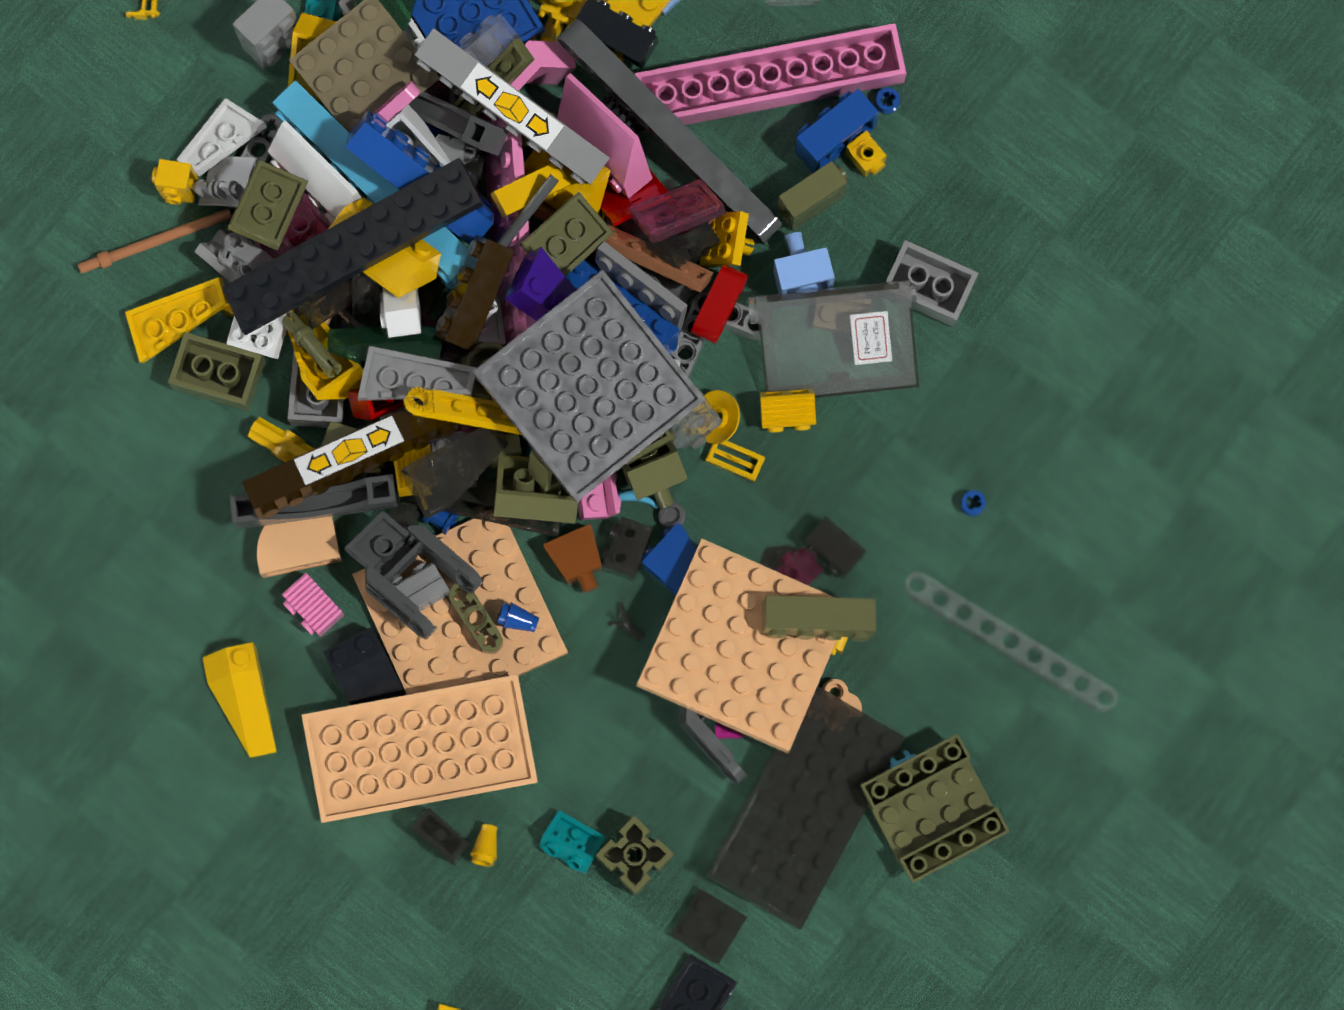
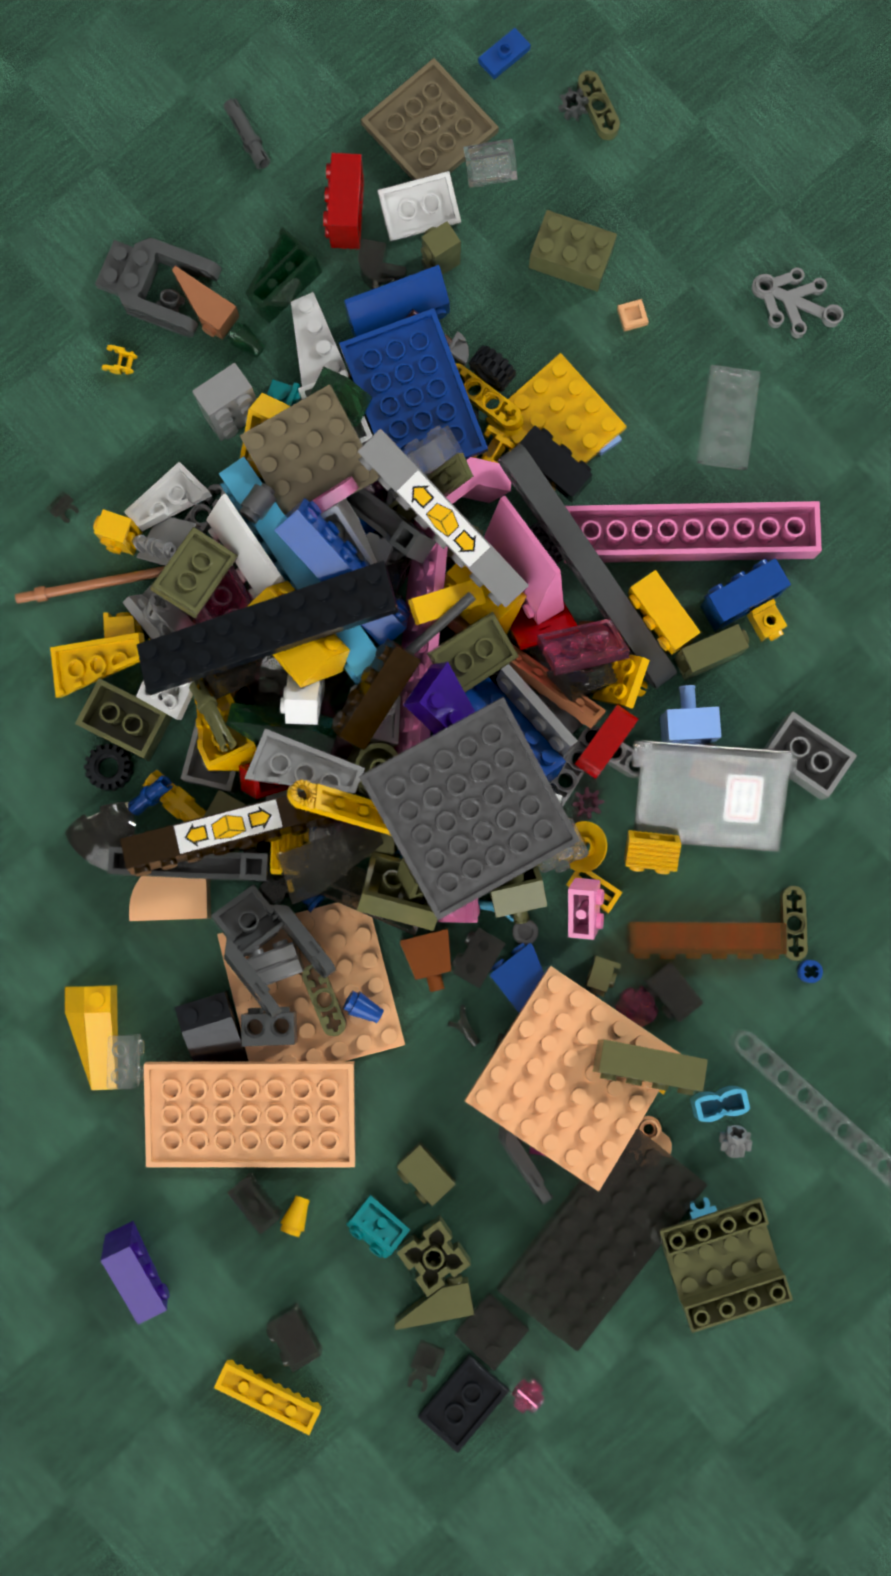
camera: 10 degrees right, 5 degrees up
bright pink brick [282,573,344,637] -> none
blue bush [876,88,900,114] -> none
none -> clear smoke tile [46,491,79,523]
none -> clear smoke brick [65,802,135,871]
none -> black tyre [84,744,134,791]
none -> dark purple wedge [101,1221,170,1324]
none -> yellow brick [103,612,144,638]
none -> clear bracket [107,1034,144,1089]
none -> blue pin [128,776,173,815]
none -> flat silver brick [239,483,276,524]
none -> dark grey brick [241,1007,297,1047]
none -> clear smoke brick [266,1302,323,1372]
none -> olive slope [395,1275,474,1330]
none -> olive brick [397,1142,456,1206]
none -> clear smoke plate [408,1339,445,1393]
none -> clear pink gear [512,1378,545,1414]
none -> bright pink brick [568,878,604,940]
none -> clear pink gear [571,787,604,820]
none -> olive brick [584,956,621,997]
none -> yellow slope [627,570,701,655]
none -> clear orange brick [627,922,787,959]
none -> medium azure brick [690,1086,750,1122]
none -> light grey gear [719,1125,753,1158]
none -> olive beam [780,886,808,961]

